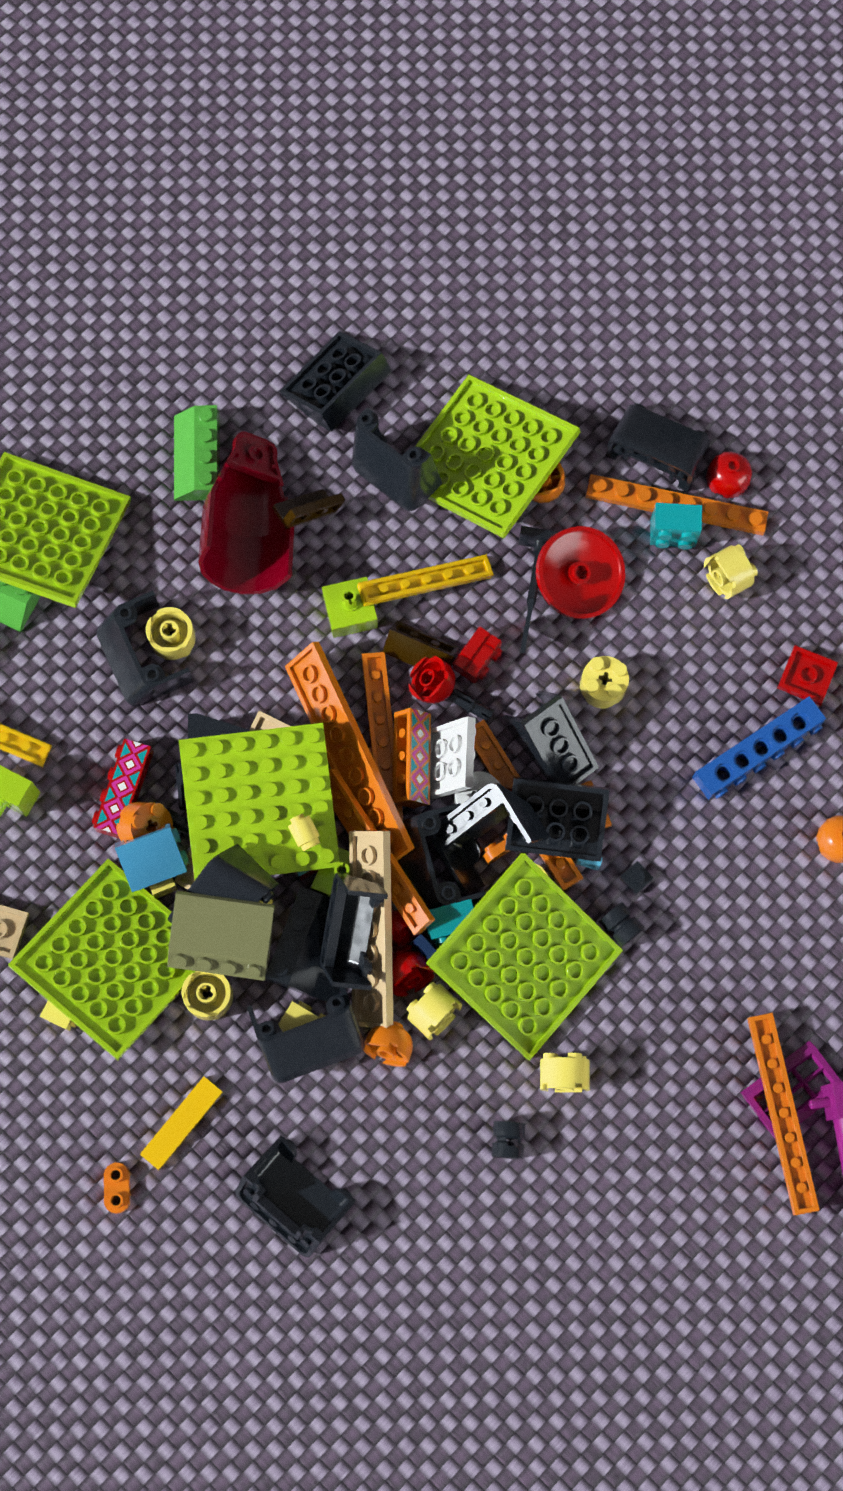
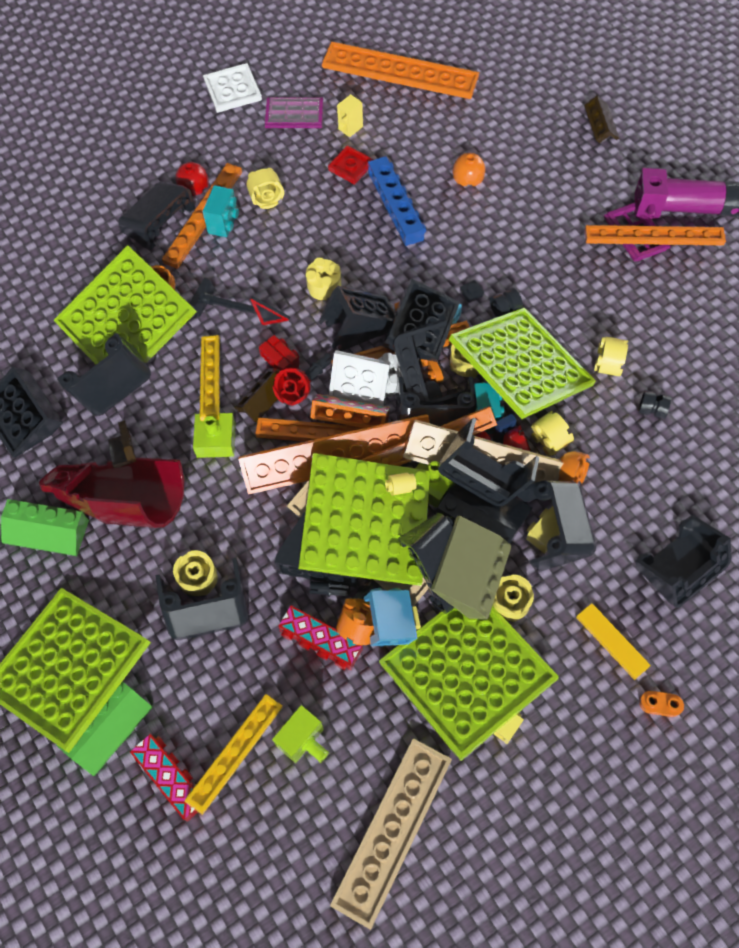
camera: 75 degrees left, 10 degrees down
red dish [536,526,625,619] -> none

